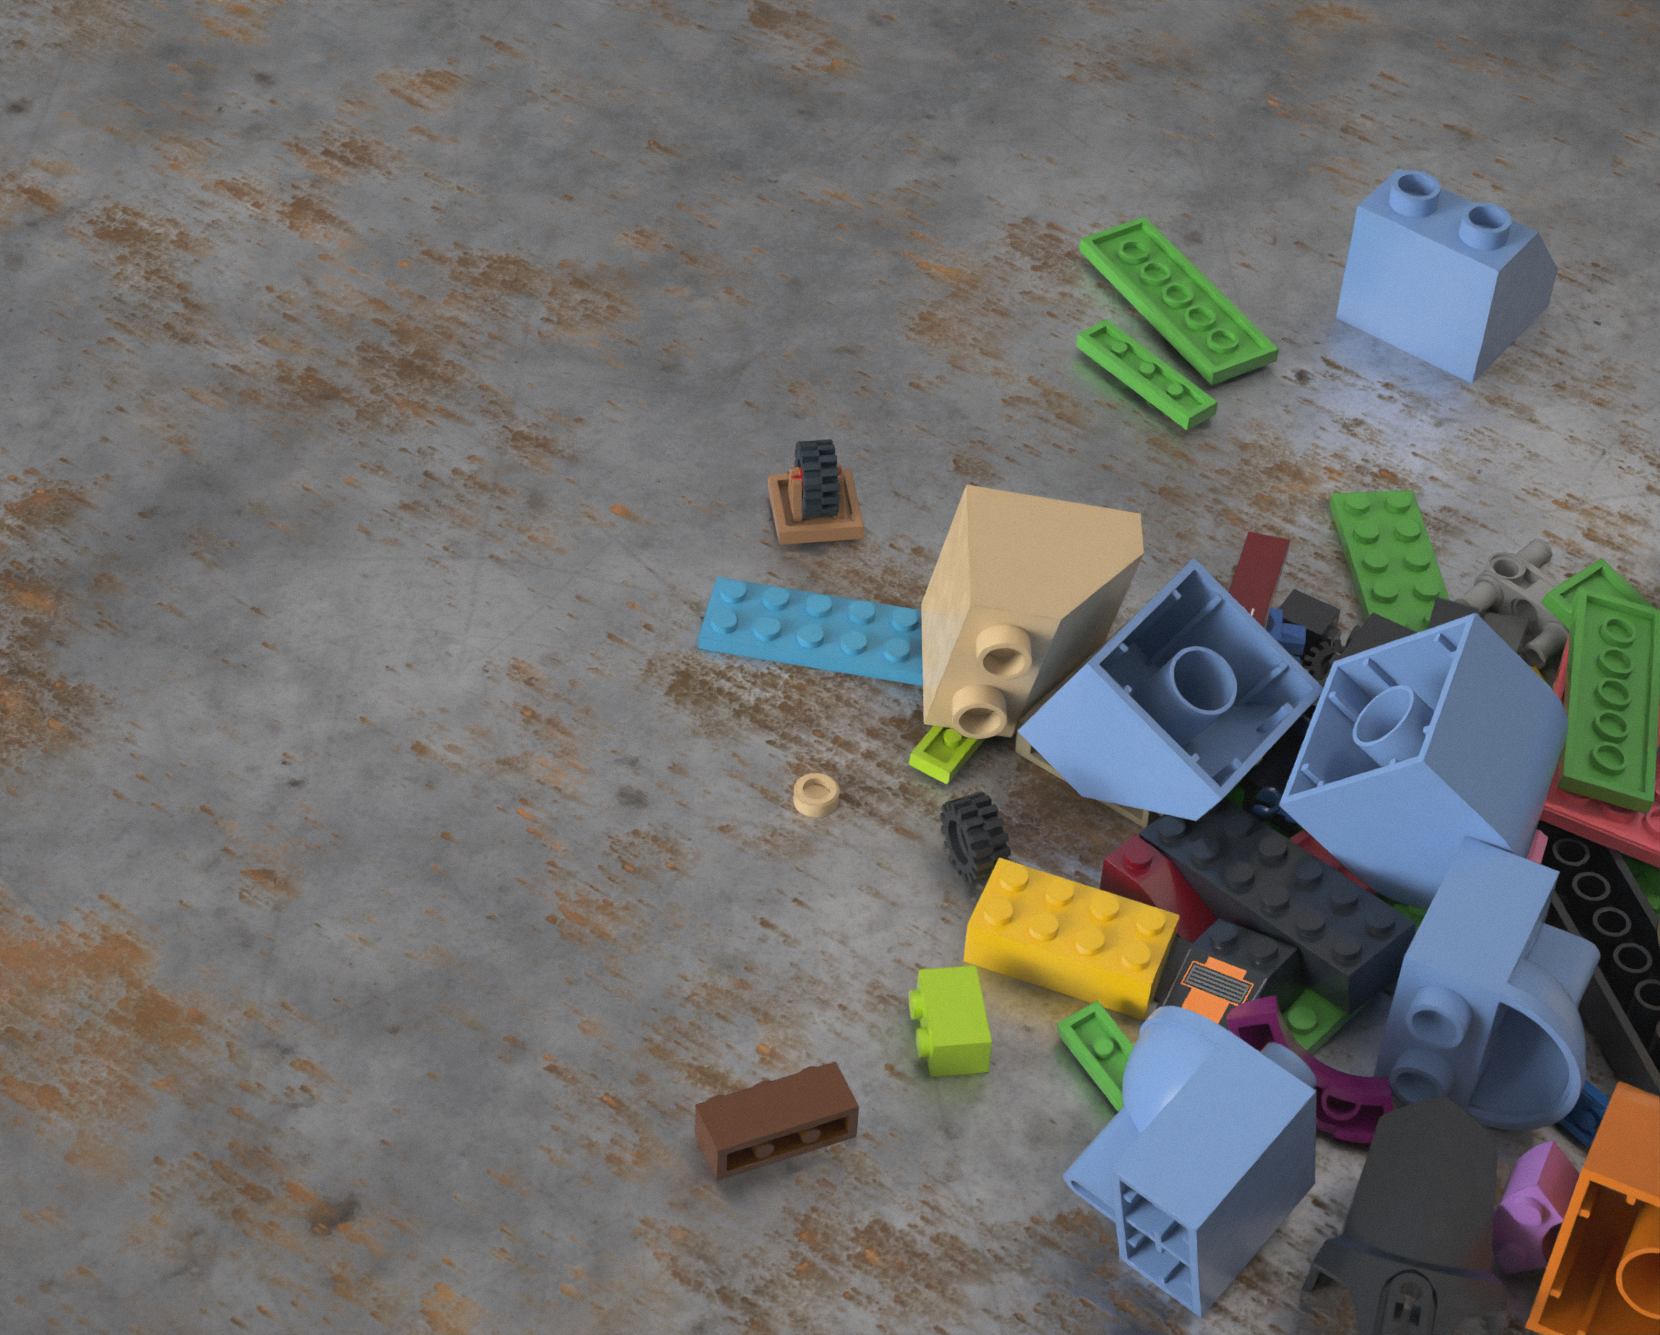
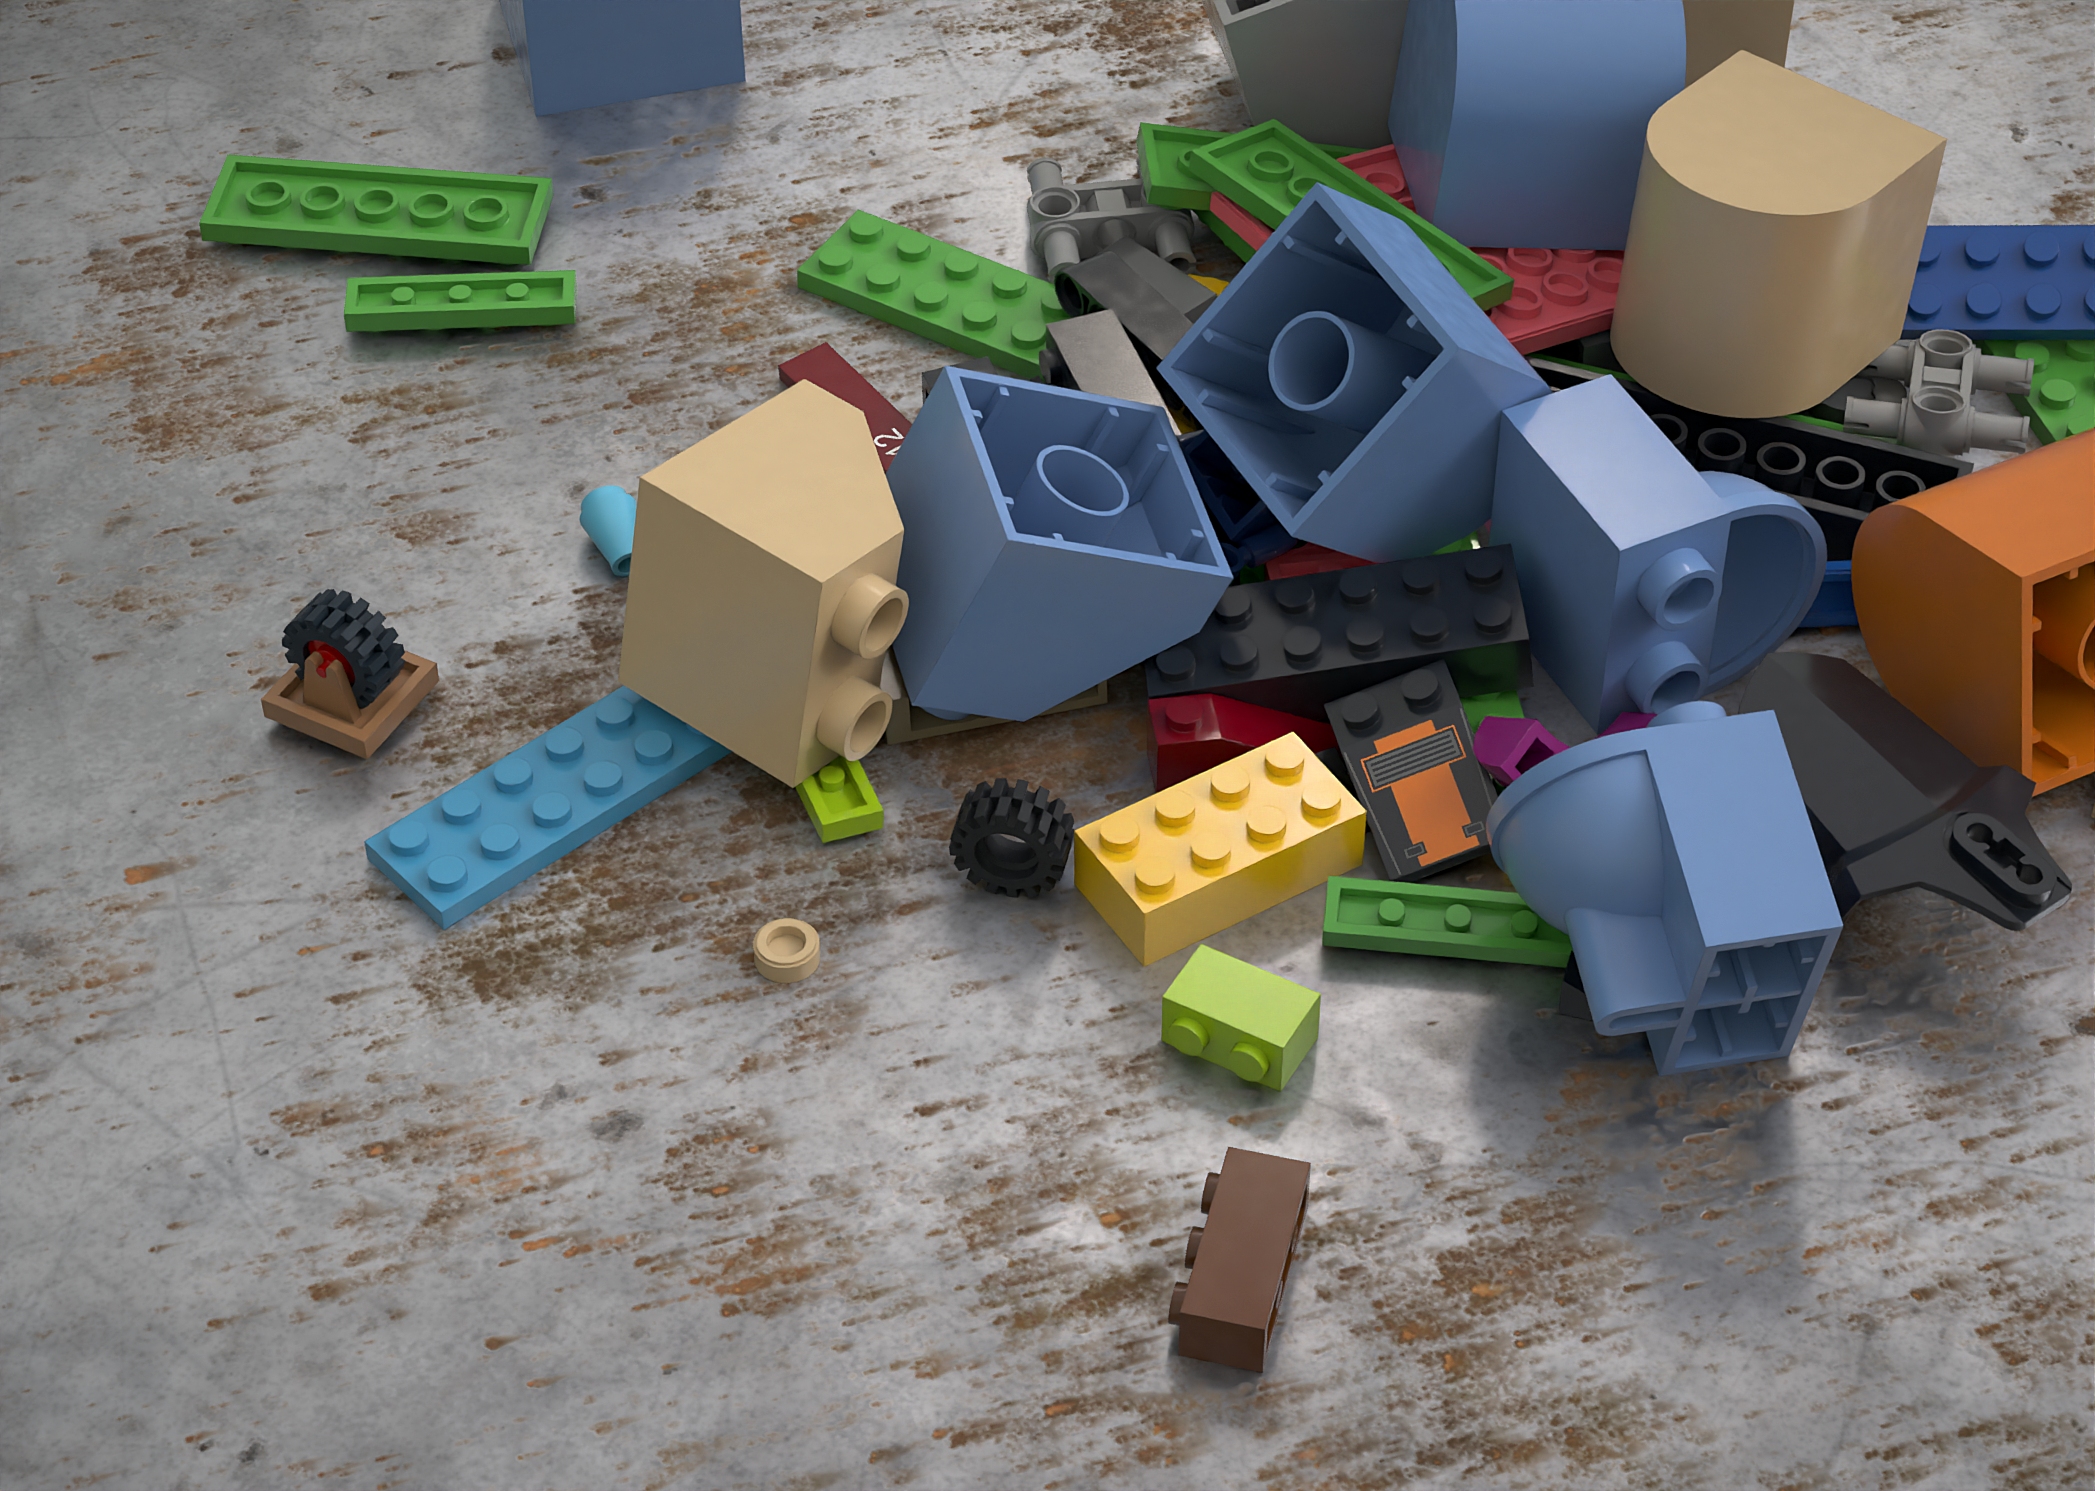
camera: 50 degrees left, 0 degrees up
medium lavender brick [1492,1140,1580,1275] -> none

